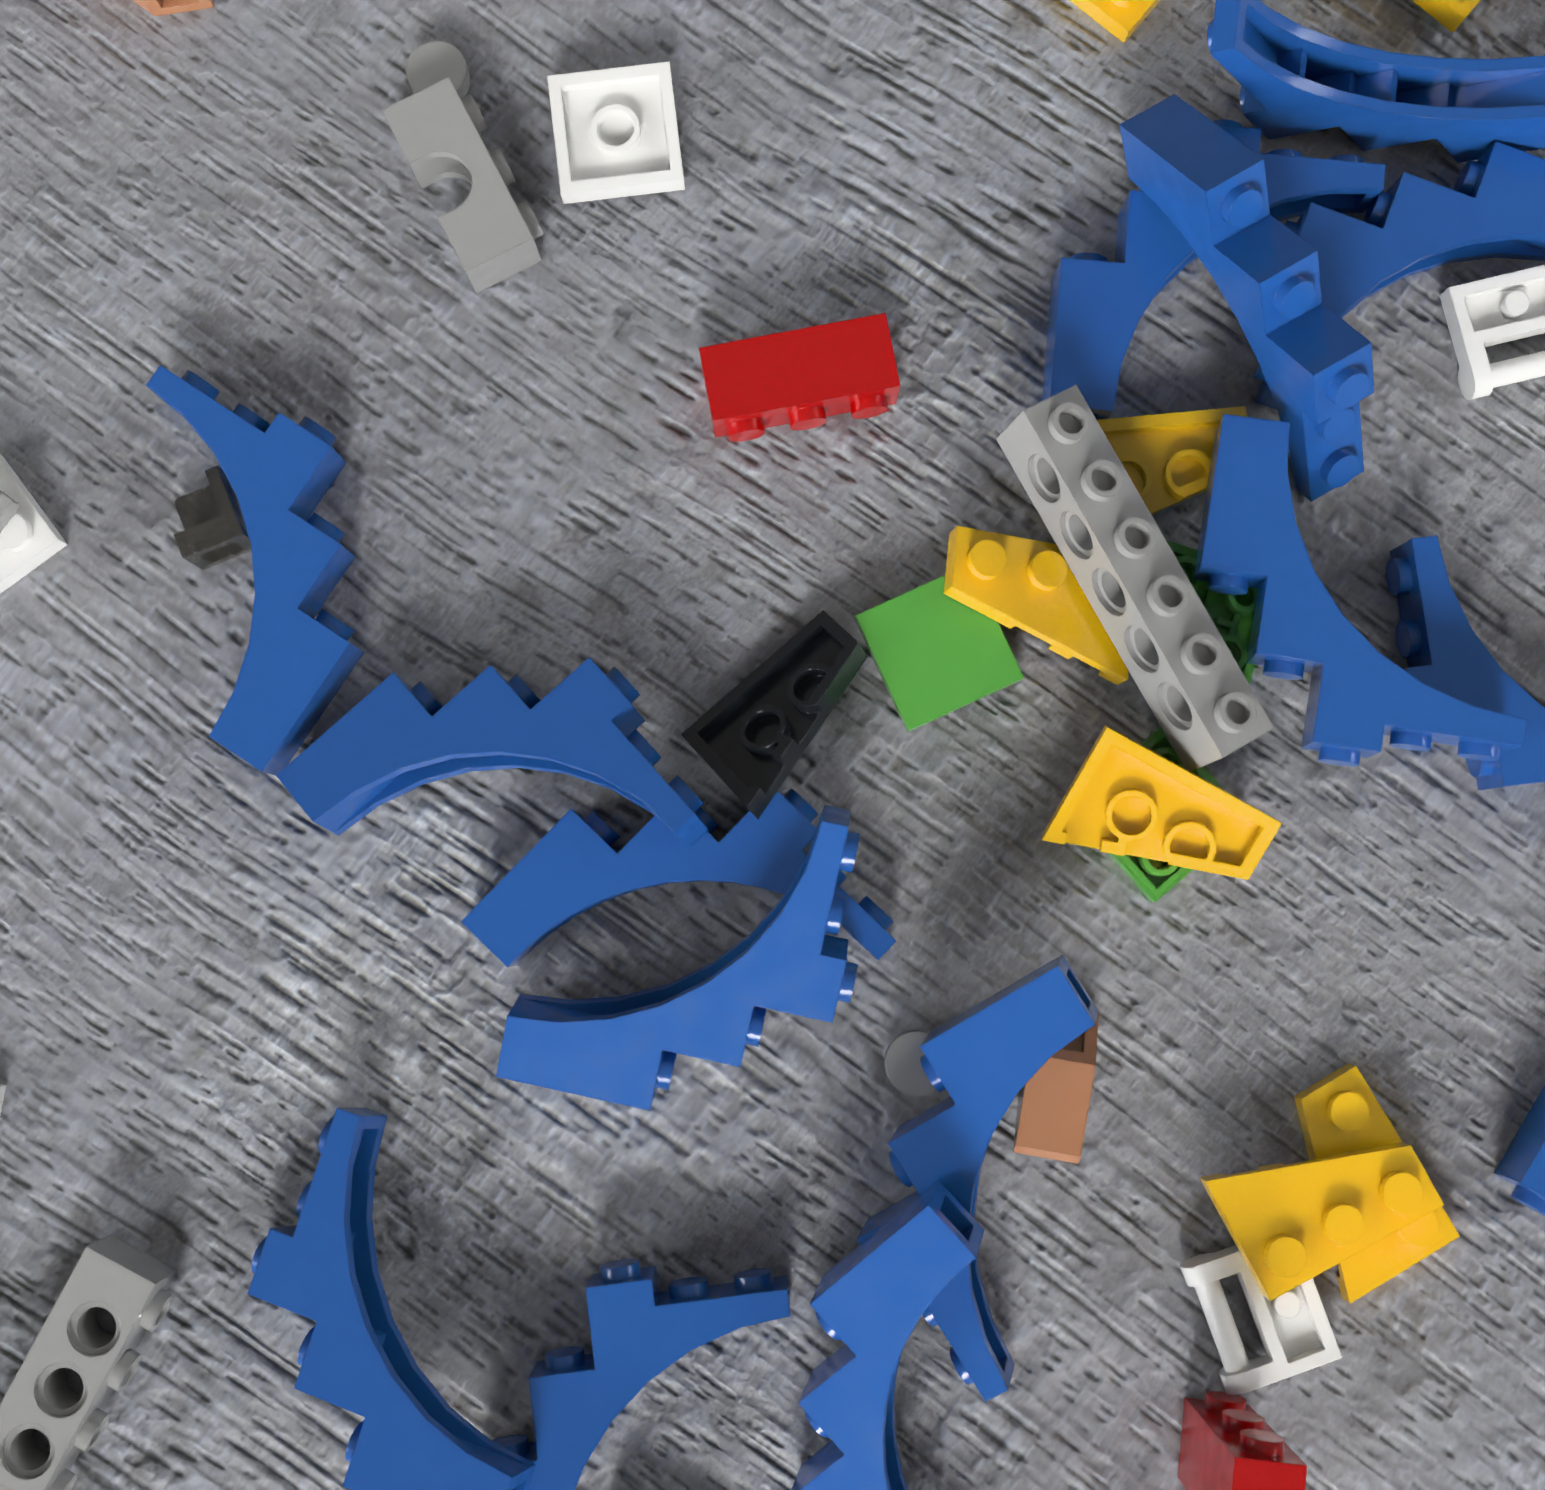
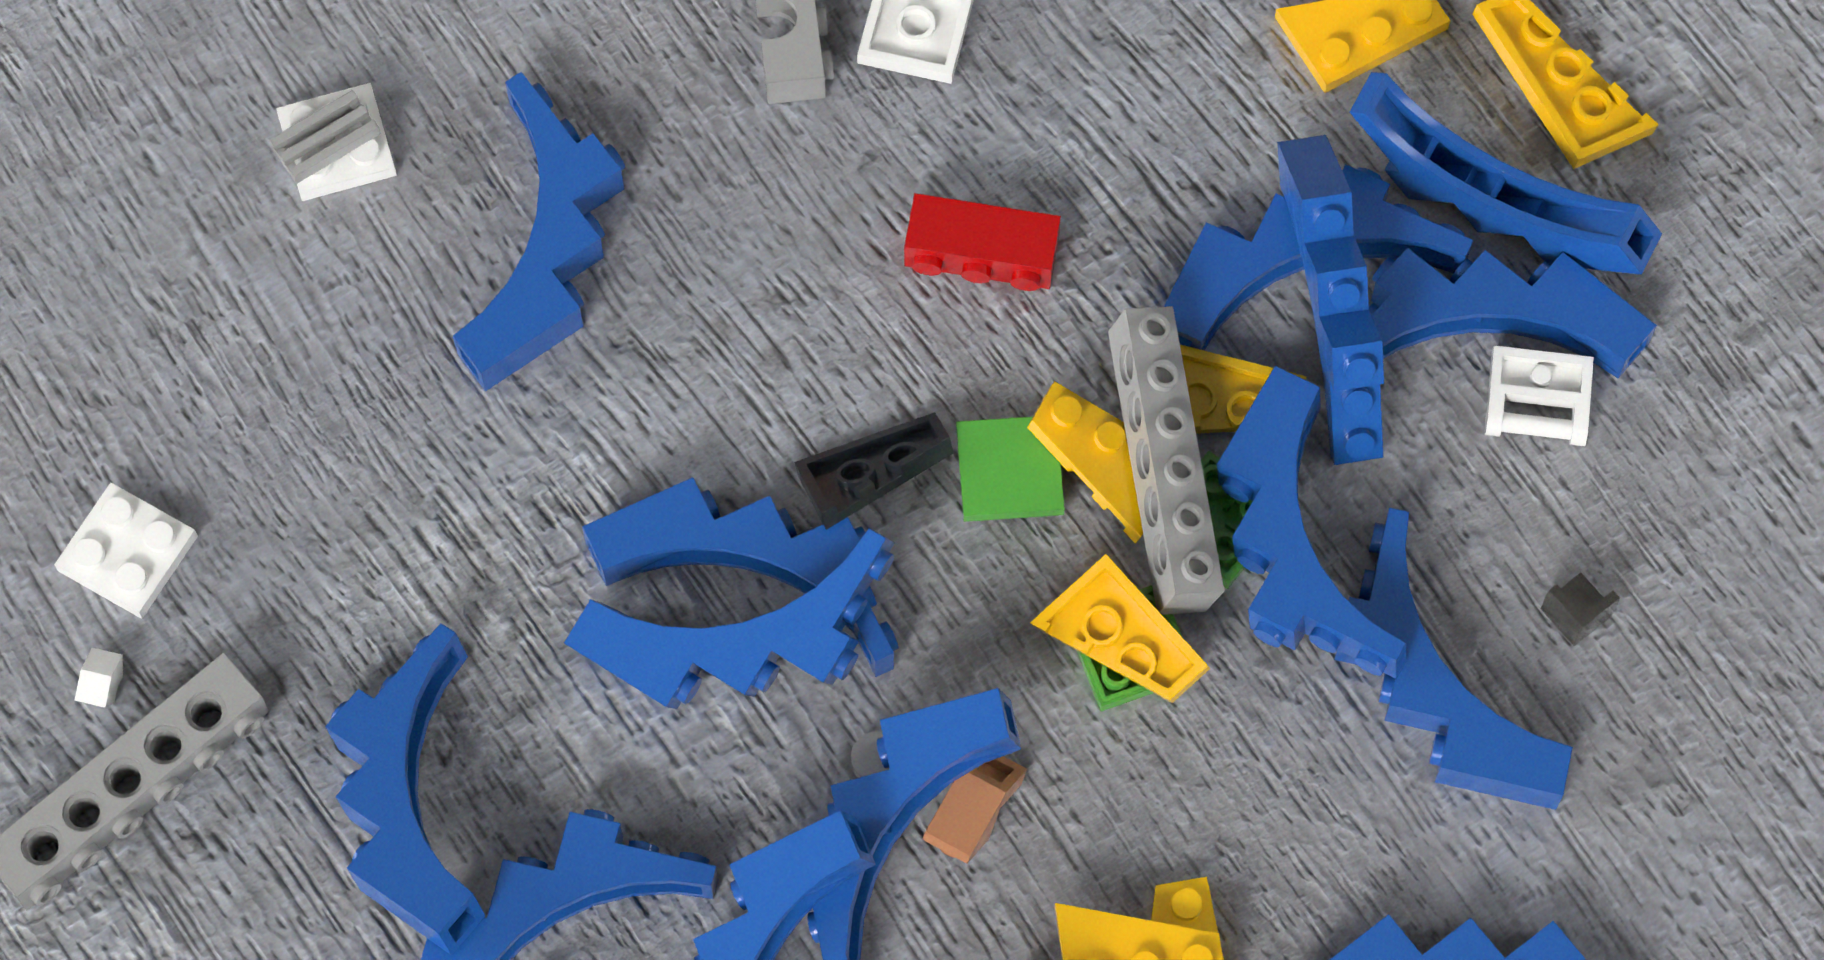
camera: 20 degrees right, 15 degrees down
clear smoke panel [174,466,251,570] -> none
blue arch [276,657,708,846] -> none

